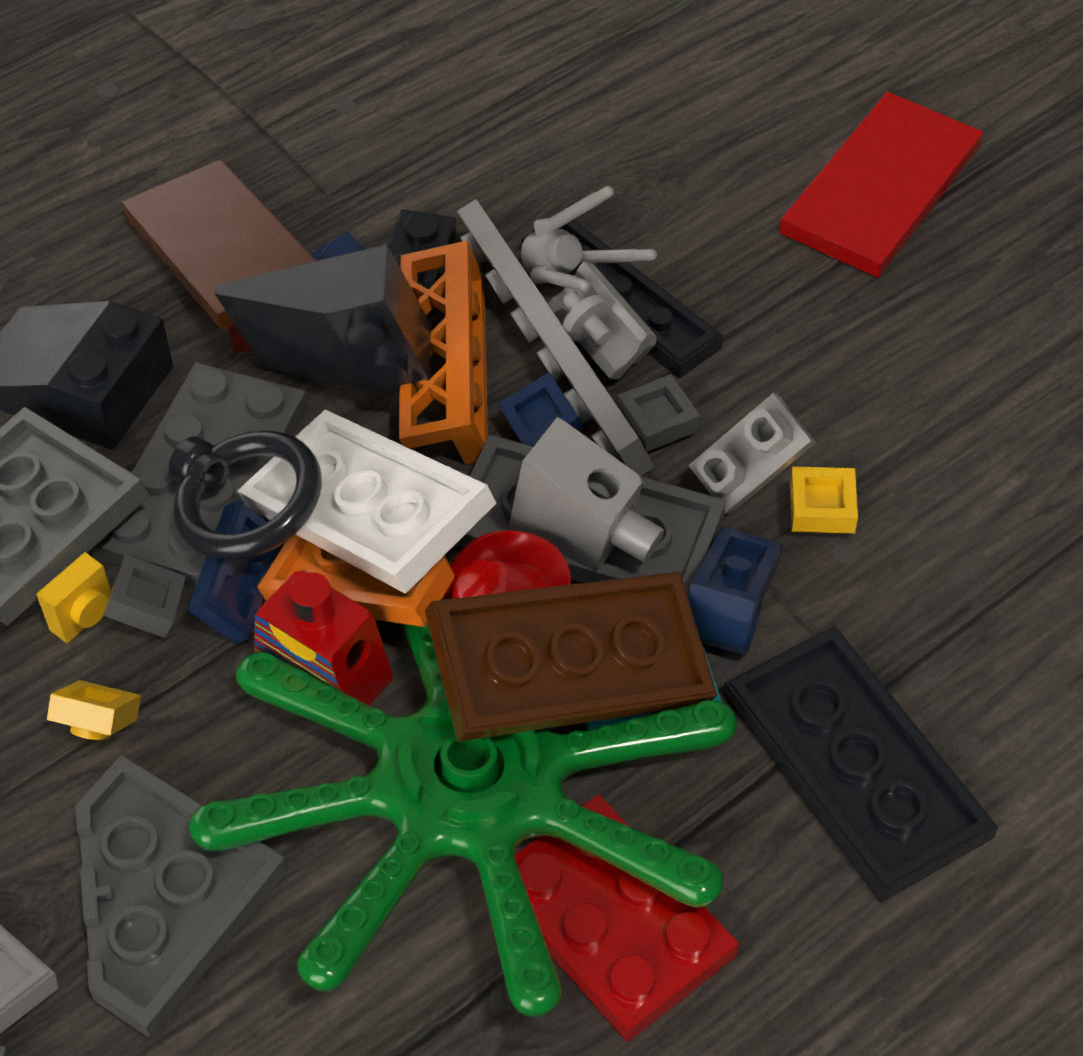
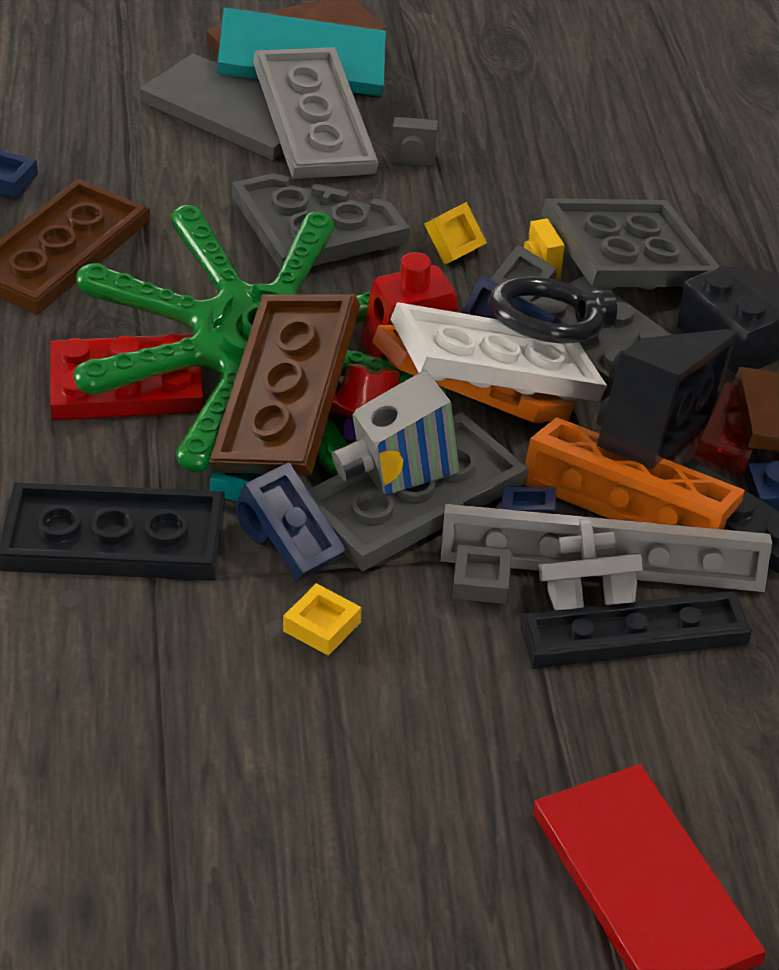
camera: 120 degrees right, 10 degrees down
light grey plant [521,186,657,291] -> none
light grey hips [688,393,816,514] -> none

